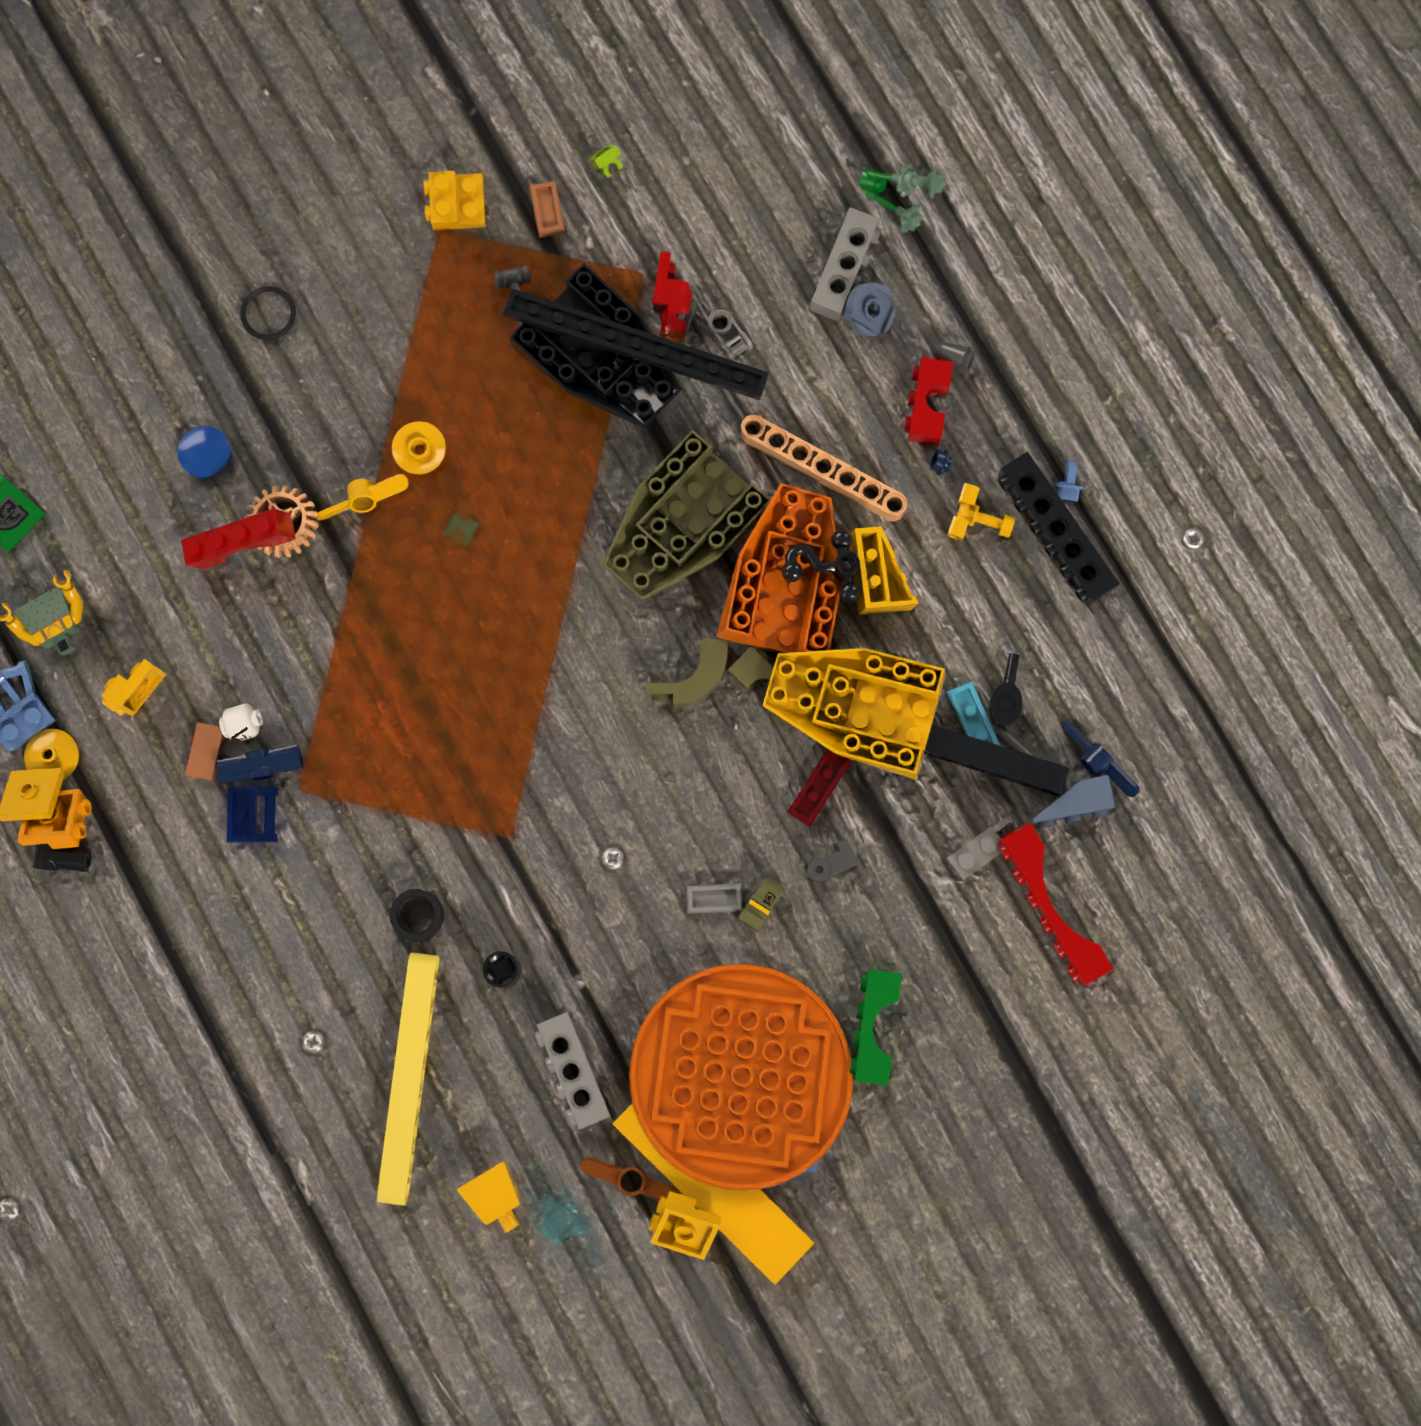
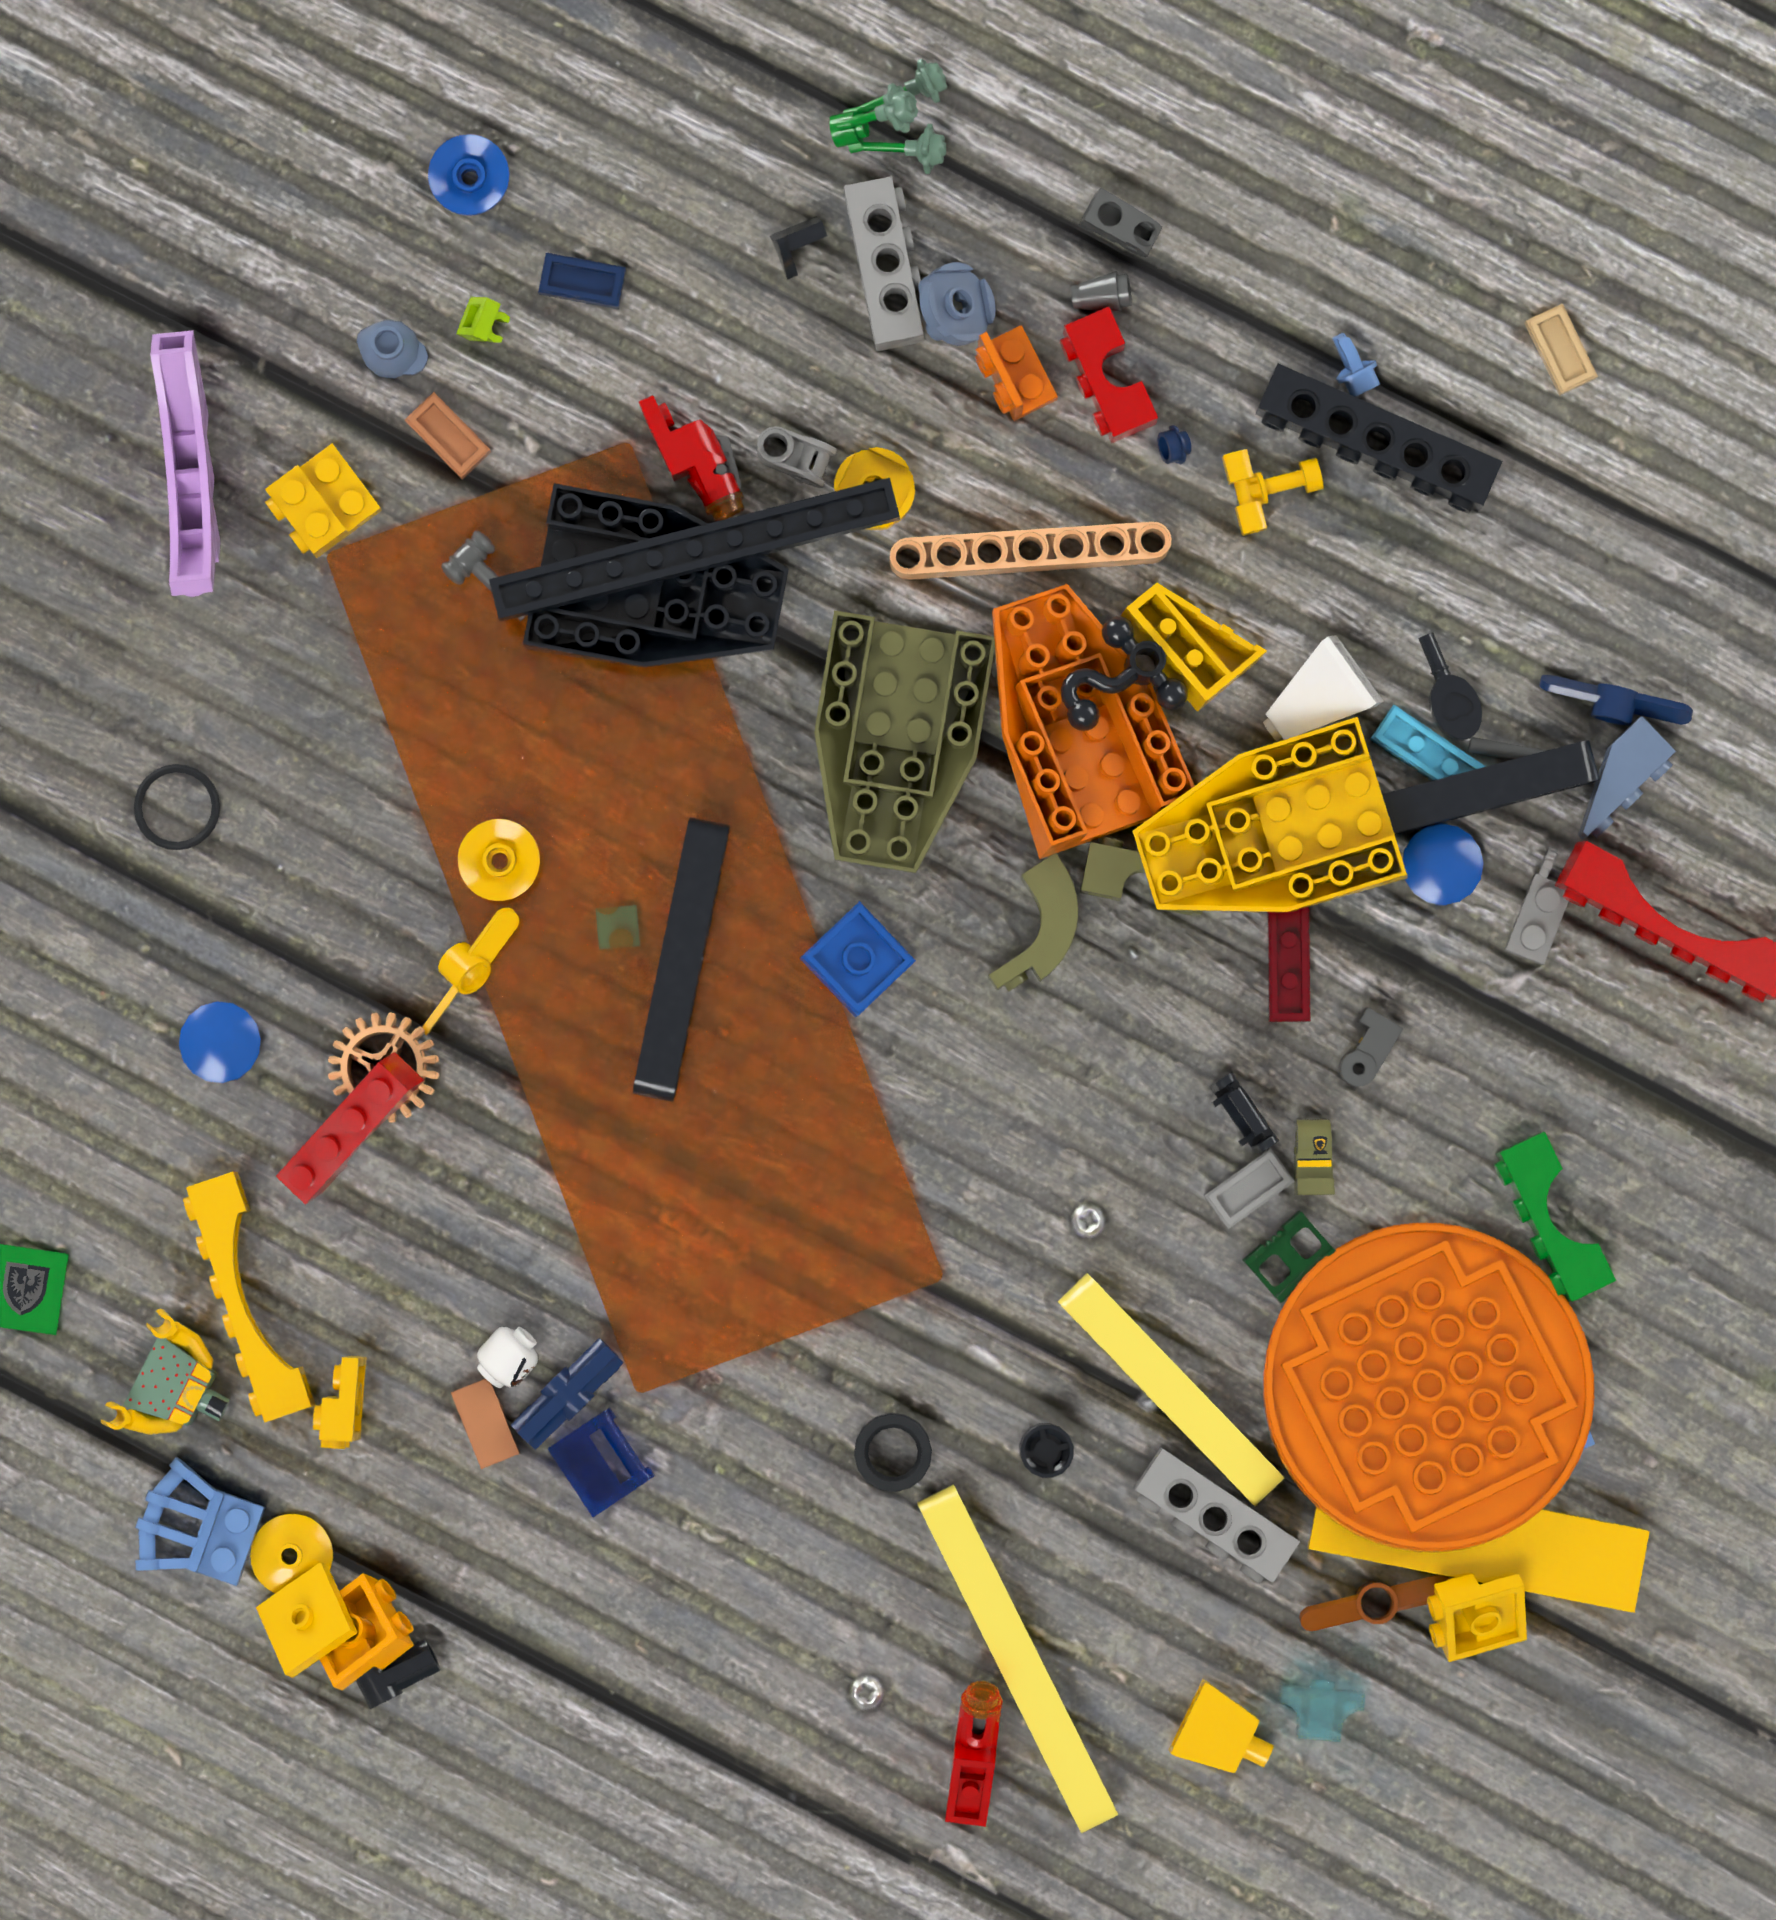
camera: 35 degrees left, 5 degrees up
none -> lavender arch [150,330,220,597]
none -> yellow arch [183,1171,316,1423]
none -> sand blue piece [357,319,428,379]
none -> blue dish [428,134,510,216]
none -> dark blue tile [538,253,626,309]
none -> black beam [633,817,730,1102]
none -> black tile [770,216,828,280]
none -> blue tile [800,901,916,1018]
none -> yellow plate [834,447,915,530]
none -> red plate [945,1681,1003,1827]
none -> orange bracket [974,325,1058,421]
none -> light yellow beam [1057,1273,1285,1507]
none -> dark grey leg [1078,188,1162,257]
none -> black container [1209,1072,1279,1154]
none -> dark green piece [1242,1210,1336,1303]
none -> white slope [1263,635,1384,741]
none -> blue dish [1402,824,1483,906]
none -> tan tile [1524,304,1598,396]

